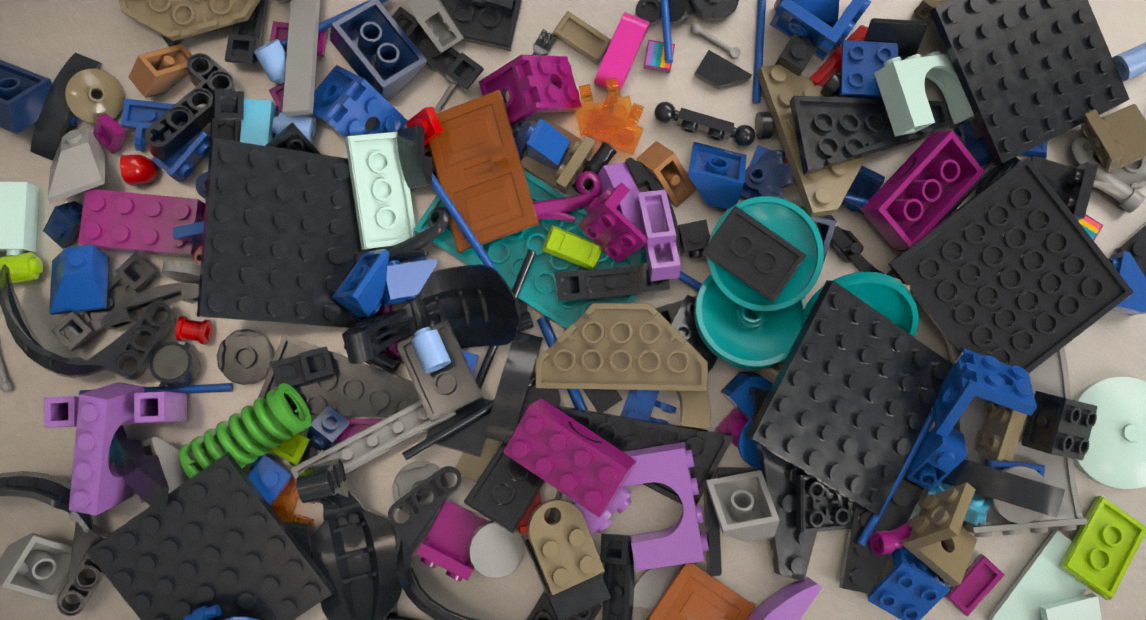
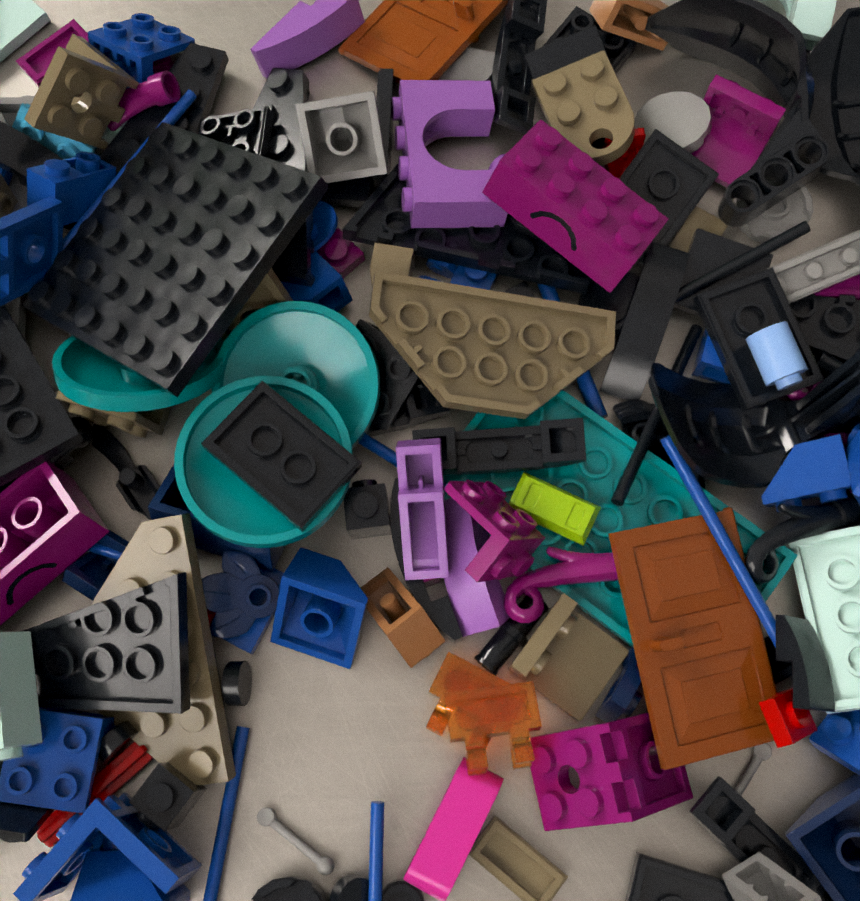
camera: 165 degrees left, 10 degrees down
blue slope [525,118,570,171] -> none
black piece [532,29,557,55] -> none
tile [643,40,675,73] -> none
black plate [654,101,755,147] -> none
black tile [694,50,752,89] -> none

